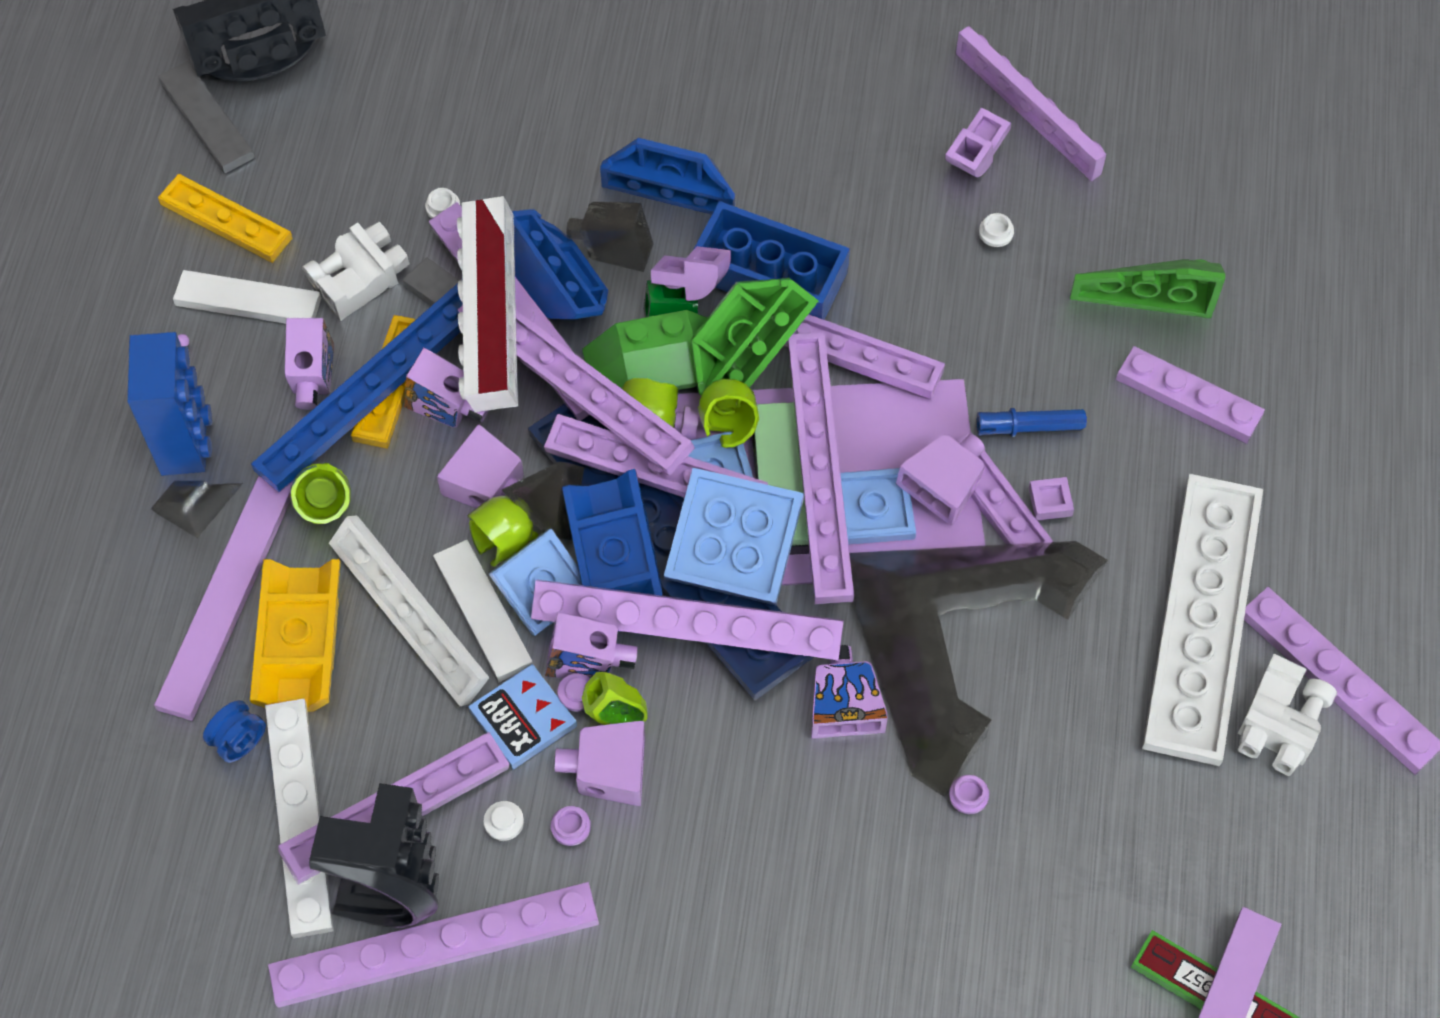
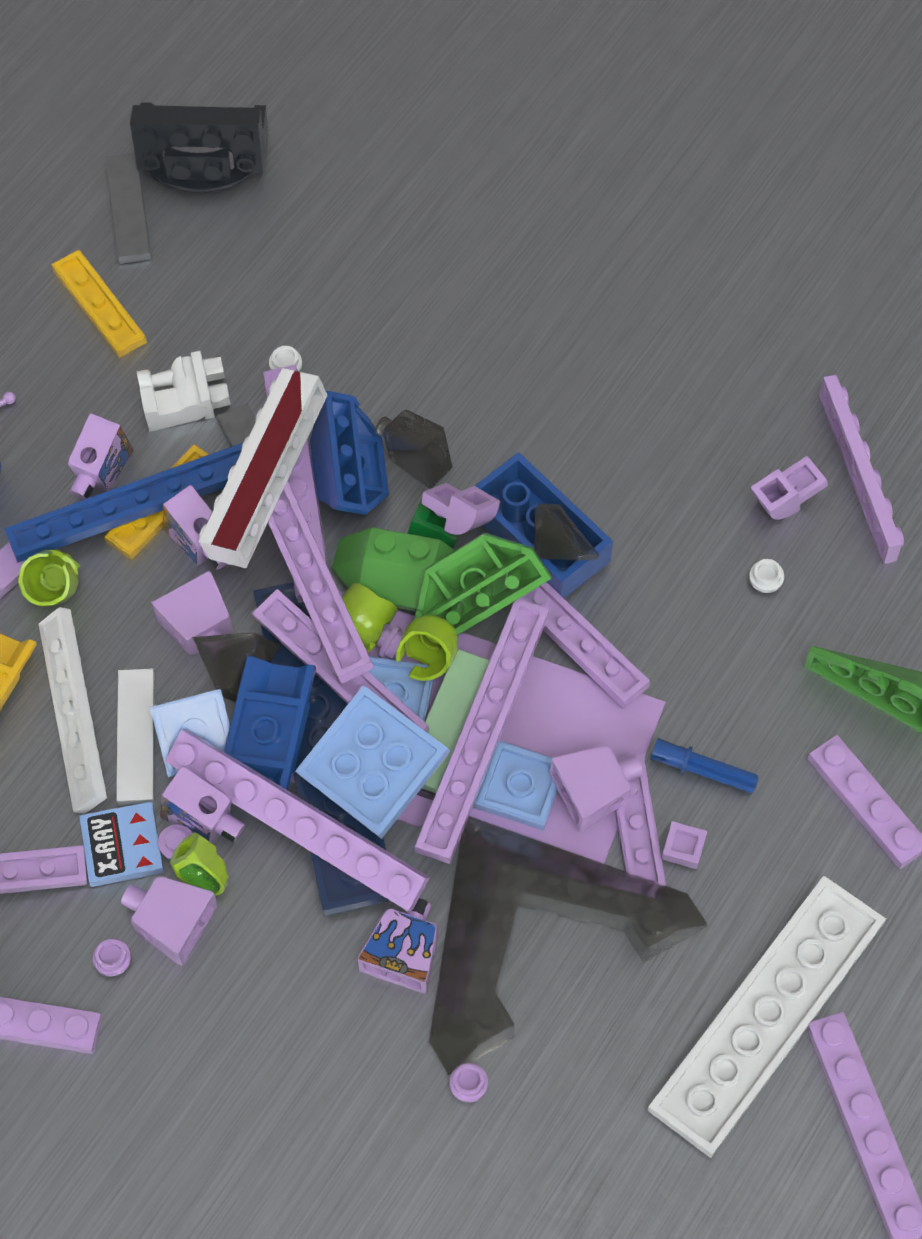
camera: 25 degrees right, 0 degrees up
white tile [173,270,322,324] -> none
lime helmet [467,495,539,566] -> none
white plate [484,801,524,841] -> none
blue wedge [600,138,735,215] -> none
white hips [1237,654,1337,776] -> none
none -> clear smoke slope [534,504,599,560]

